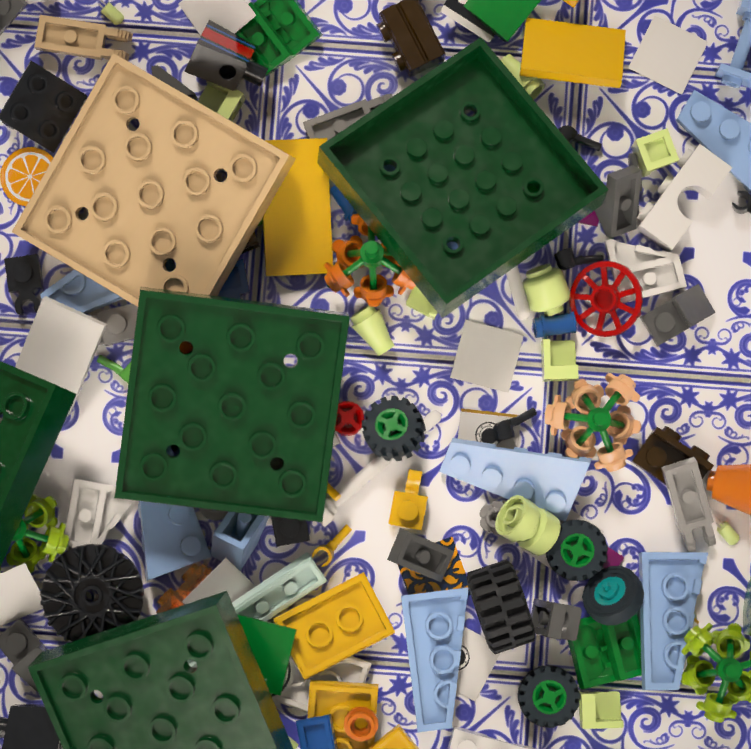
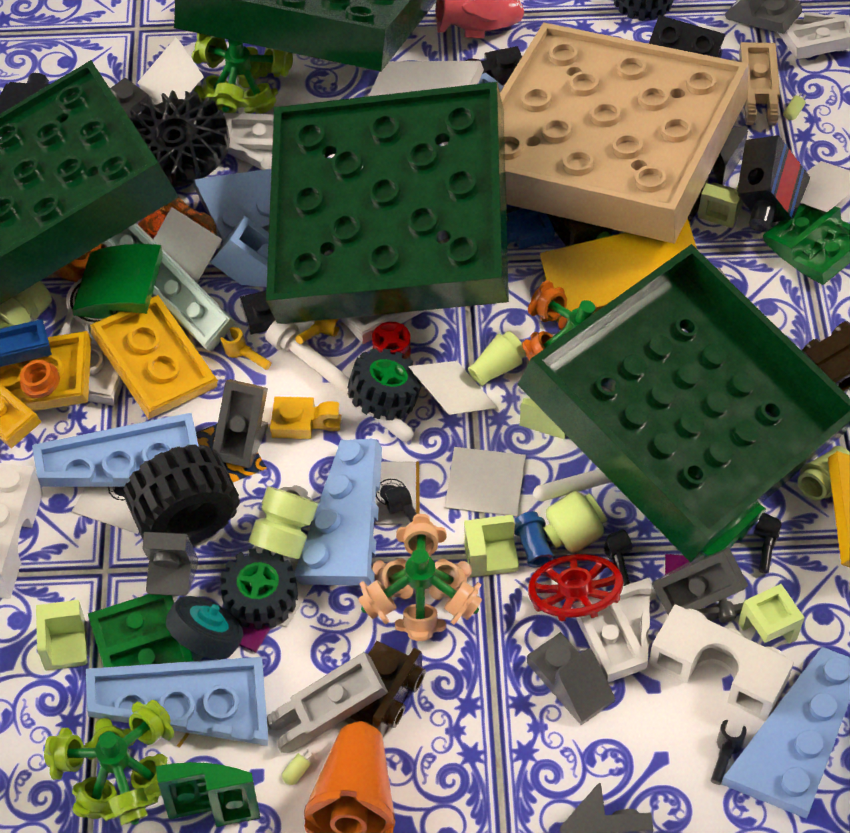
camera: 80 degrees right, 30 degrees down
black wheel [518,665,580,728] -> none
none -> white sticker [408,361,498,415]

